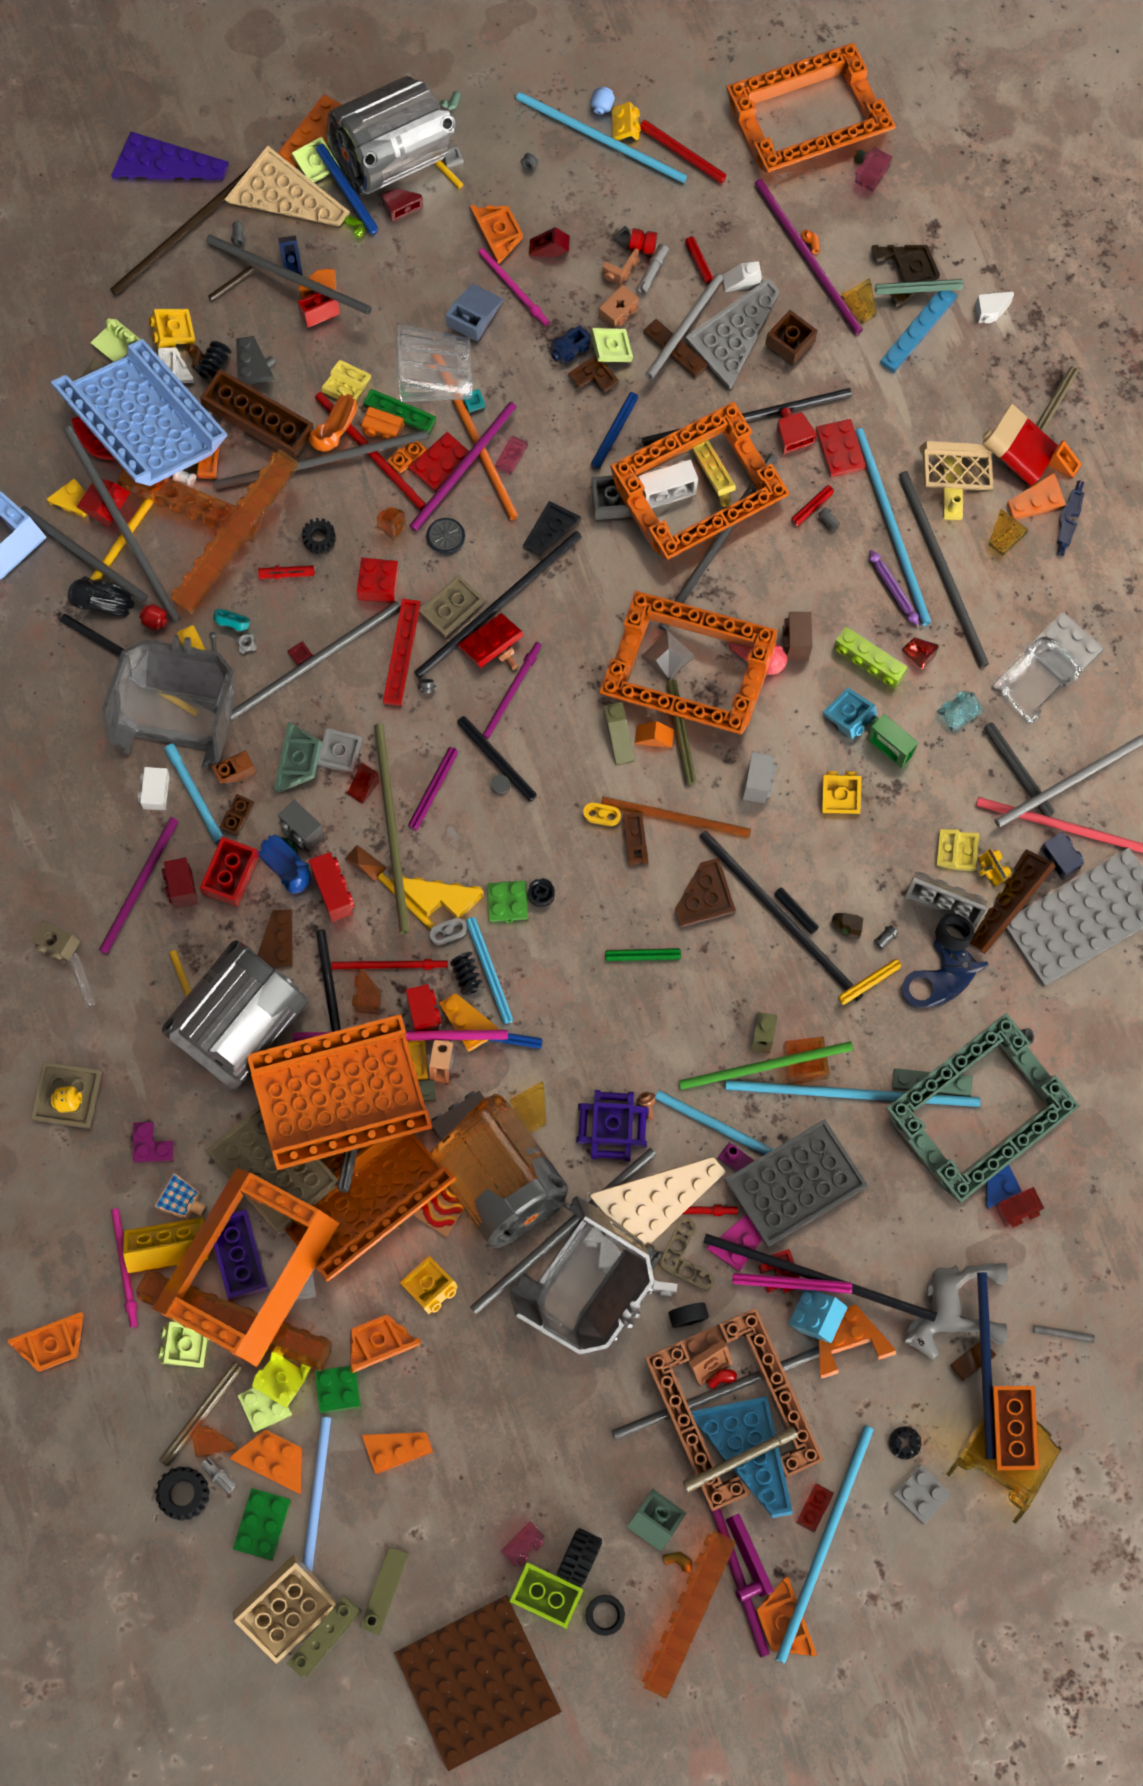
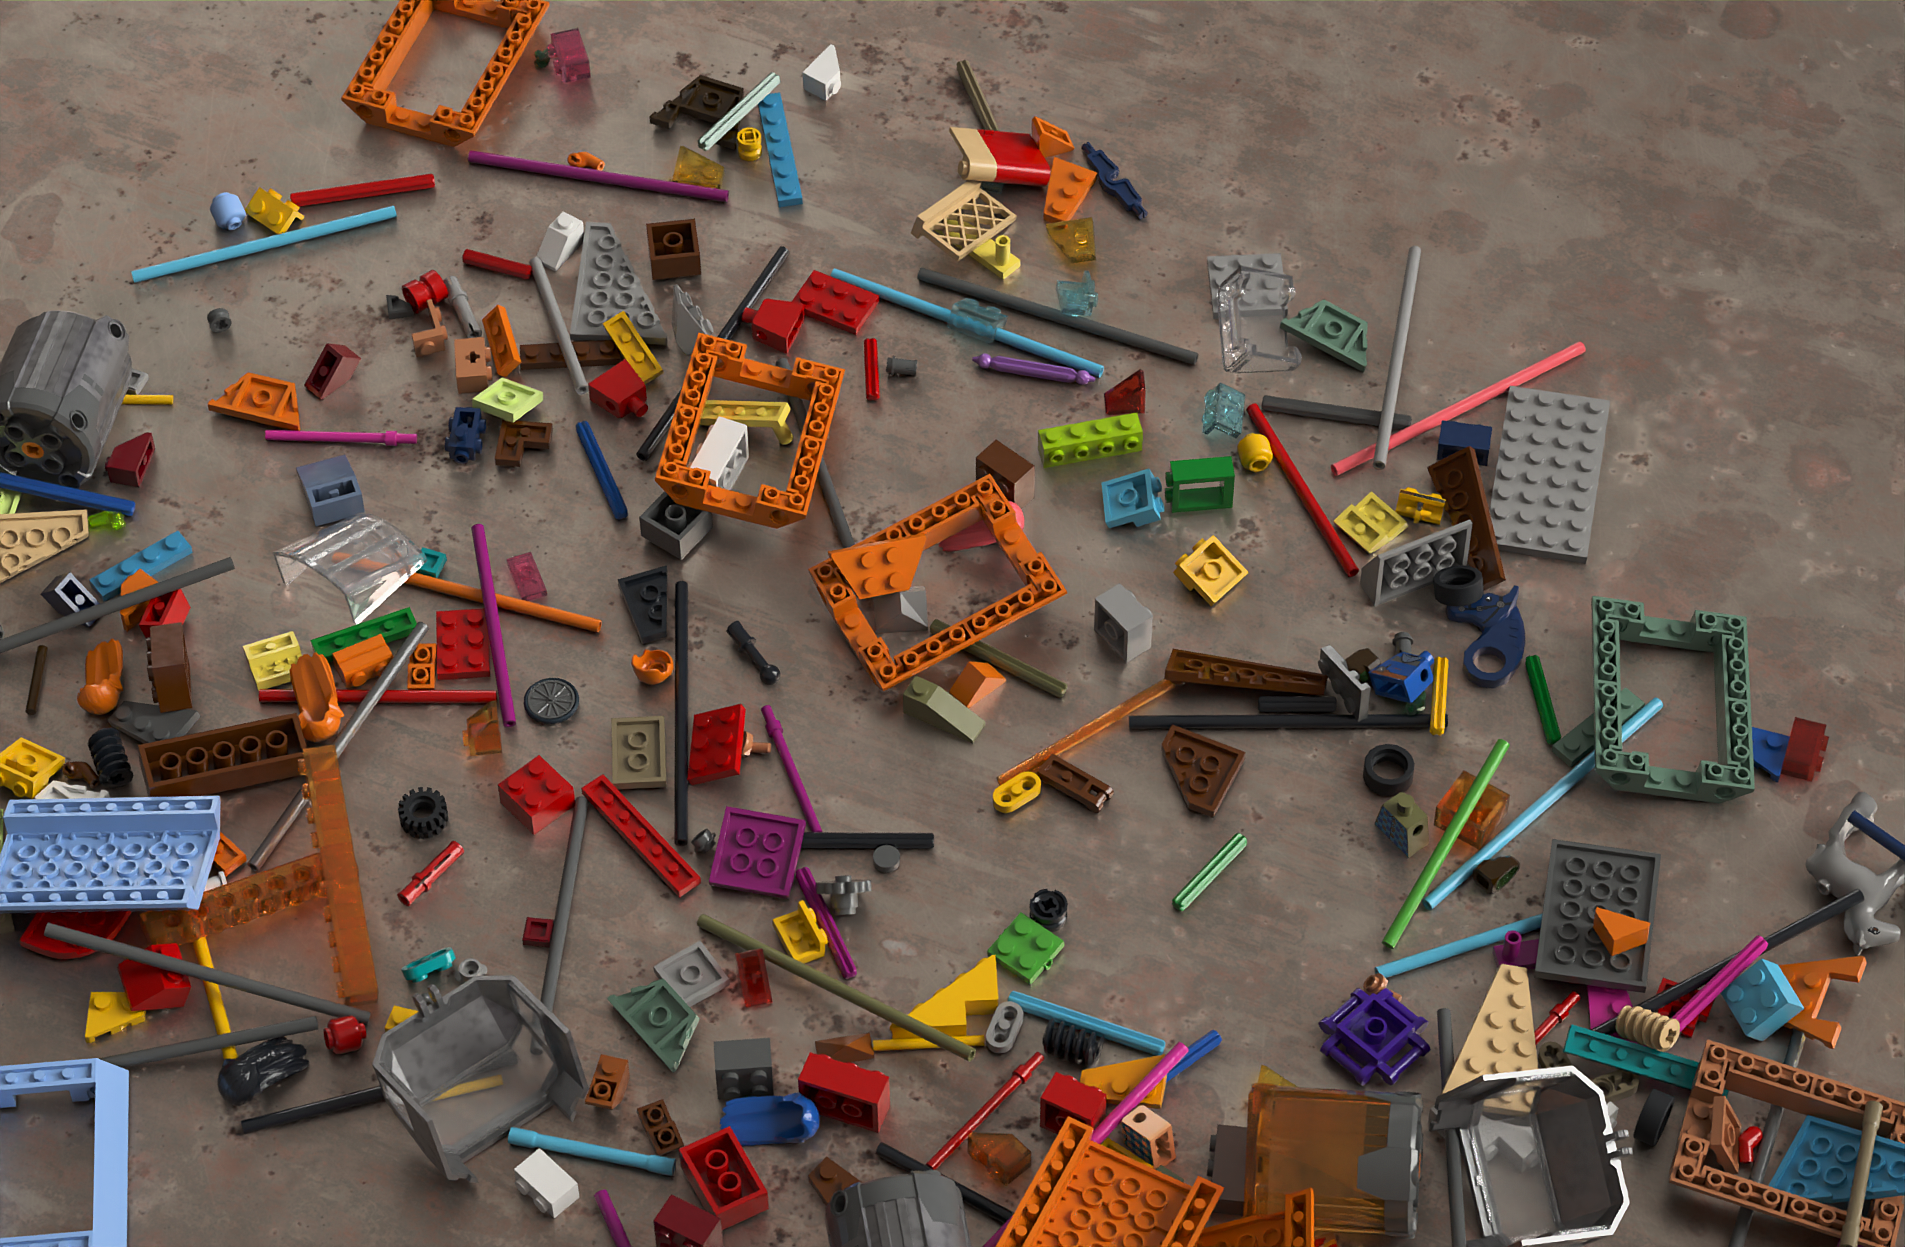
camera: 45 degrees left, 20 degrees down
none -> orange hair [77,639,123,715]
none -> dark azure plate [89,531,193,602]
none -> reddish brown brick [146,622,192,713]
none -> orange plate [482,304,521,378]
none -> red torso [588,359,648,418]
none -> yellow plate [602,311,664,384]
none -> orange hair [631,649,674,685]
none -> light grey slope [672,285,714,355]
none -> magenta plate [709,806,806,899]
none -> black pin [726,621,781,685]
none -> yellow wheel [737,127,762,161]
none -> yellow bracket [772,900,828,963]
none -> dark grey plant [816,875,872,915]
none -> orange wing [828,533,927,599]
none -> clear light blue bracket [947,298,1008,343]
none -> clear light blue bracket [1056,271,1098,317]
none -> reddish brown wing [1164,649,1328,696]
none -> yellow head [1237,433,1273,472]
none -> red piece [1246,403,1359,577]
none -> sand green wing [1279,299,1368,372]
none -> dark grey wing [1318,645,1371,722]
none -> black tyre [1363,744,1415,797]
none -> blue torso [1368,651,1434,703]
none -> clear green arm [1405,691,1426,715]
none -> dark brown rock [1472,855,1520,894]
none -> green axle [1525,655,1562,745]
none -> teal plate [1563,1024,1729,1098]
none -> orange slope [1593,907,1650,956]
none -> tan piece [1616,1005,1680,1052]

